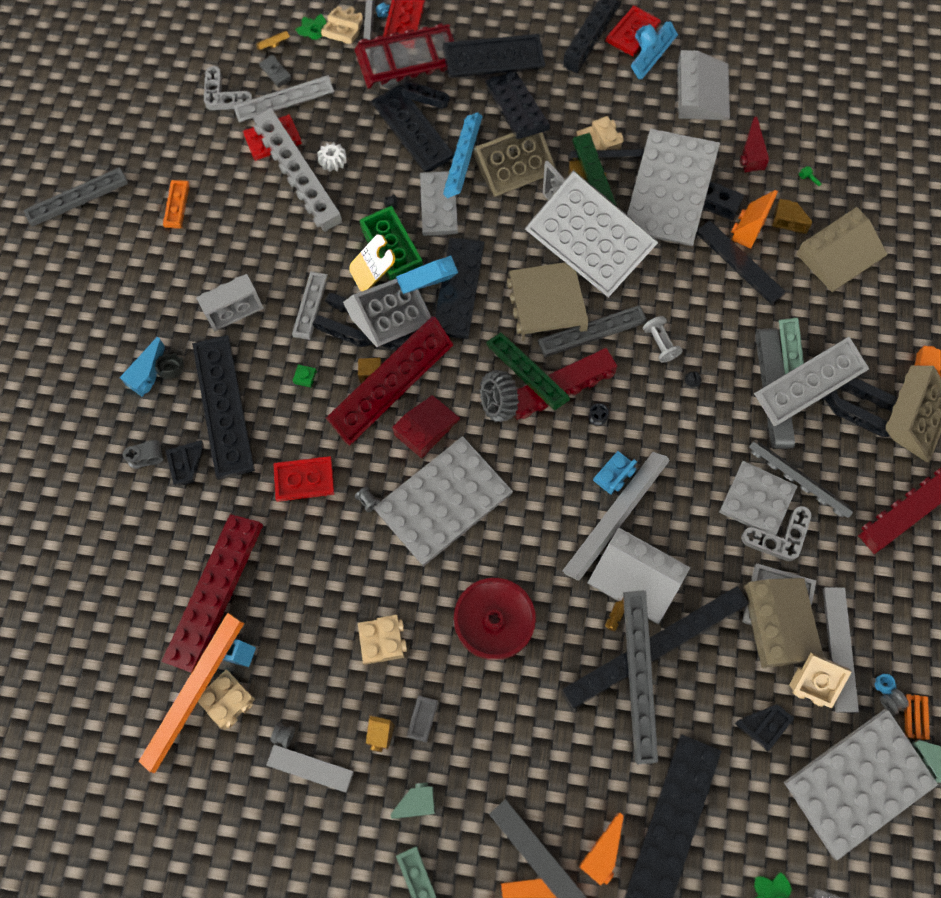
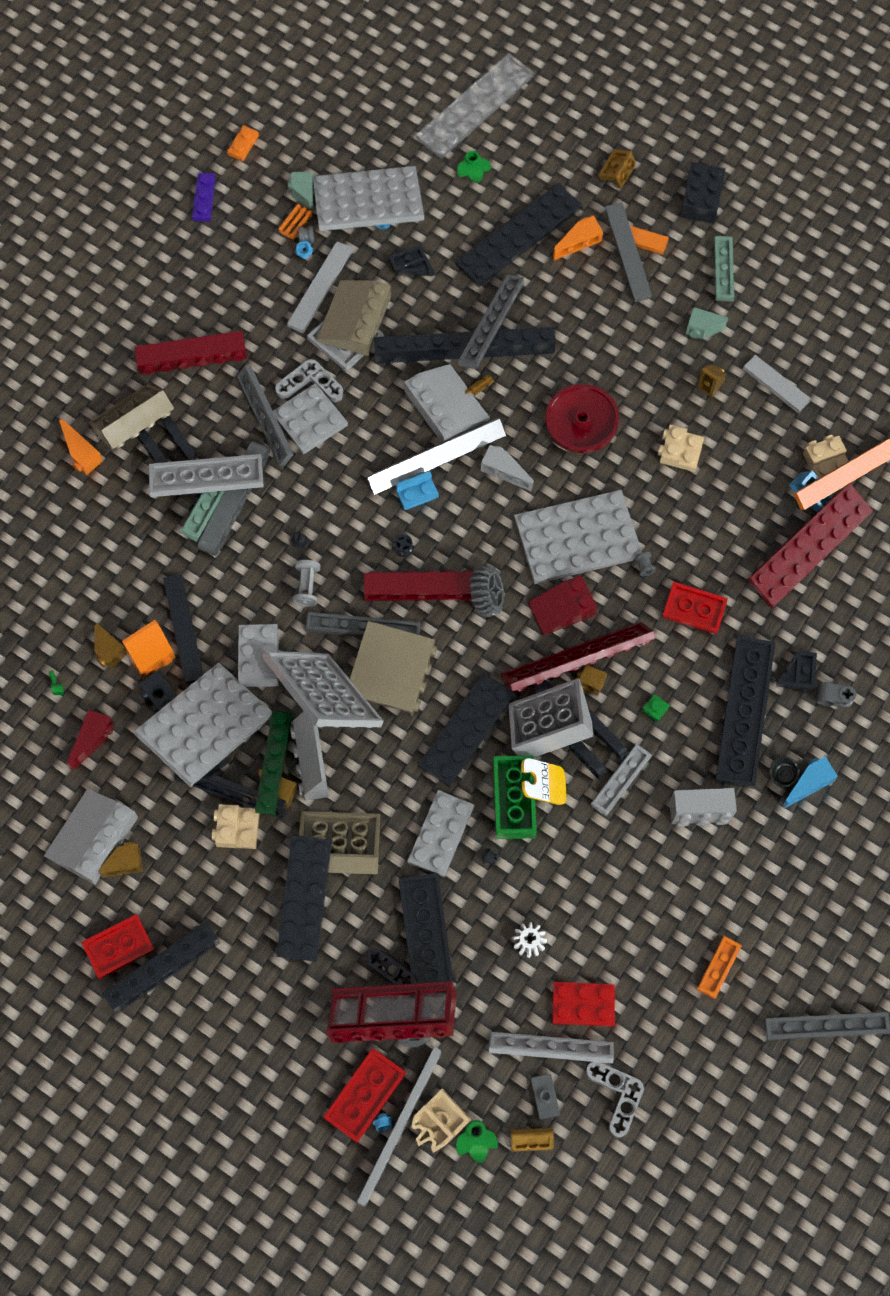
camera: 160 degrees left, 0 degrees up
light grey brick [253,109,342,232] -> none
dark grey wheel [271,722,295,748] -> none
dark azure slope [396,256,458,294] -> none
flat silver tile [406,695,438,743] -> none
black plate [443,34,545,78] -> none
dark azure plate [443,112,483,198] -> none
dark green plate [486,332,570,411] -> none
dark azure plate [630,21,678,79] -> none
tan plate [789,653,852,708] -> none
dark tan slope [796,207,887,293] -> none
none -> pearl gold slope [99,842,143,878]
none -> light grey brick [238,624,279,687]
none -> light grey slope [481,445,534,491]

